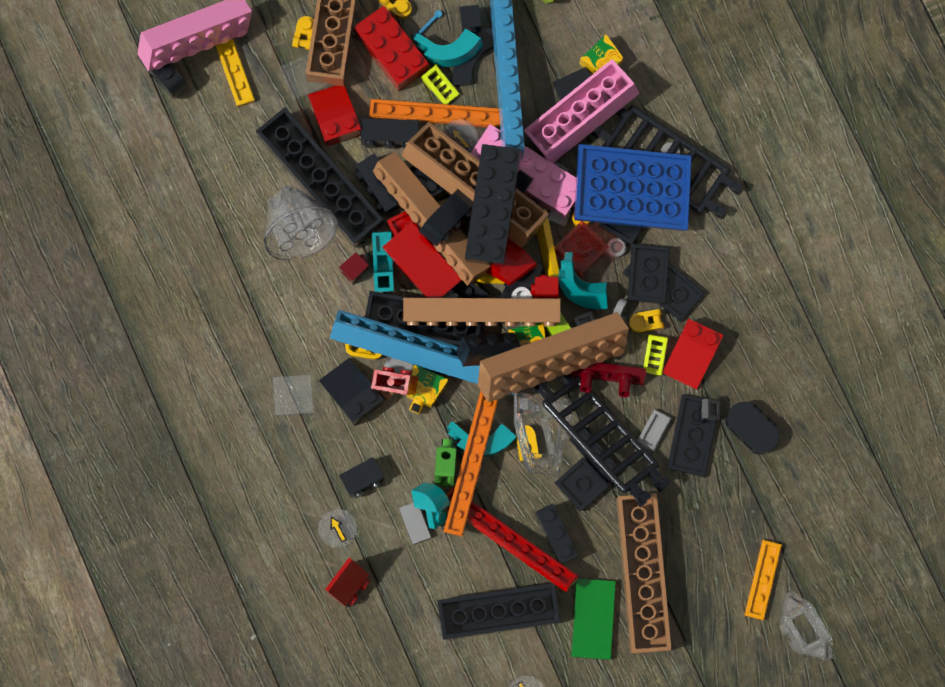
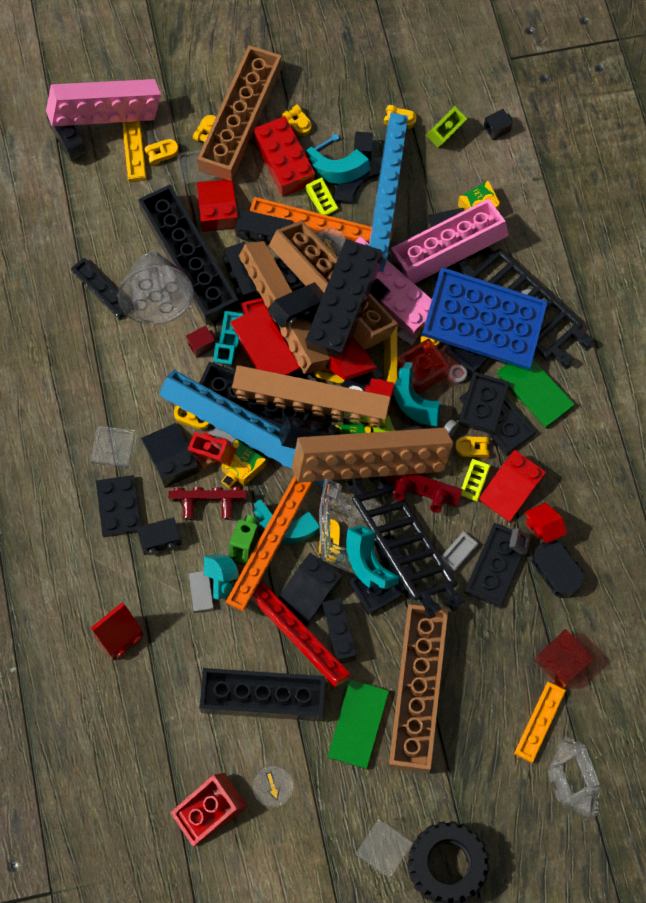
camera: 15 degrees right, 10 degrees down
clear tile [318,509,357,548] -> none
none -> black tile [70,257,133,320]
none -> black plate [96,475,141,537]
none -> yellow plate [145,139,178,166]
none -> dark red plate [168,487,247,520]
none -> black slope [278,552,342,627]
none -> teal arch [346,525,399,589]
none -> green tile [496,360,575,429]
none -> red brick [525,502,567,543]
none -> clear red brick [534,629,594,689]

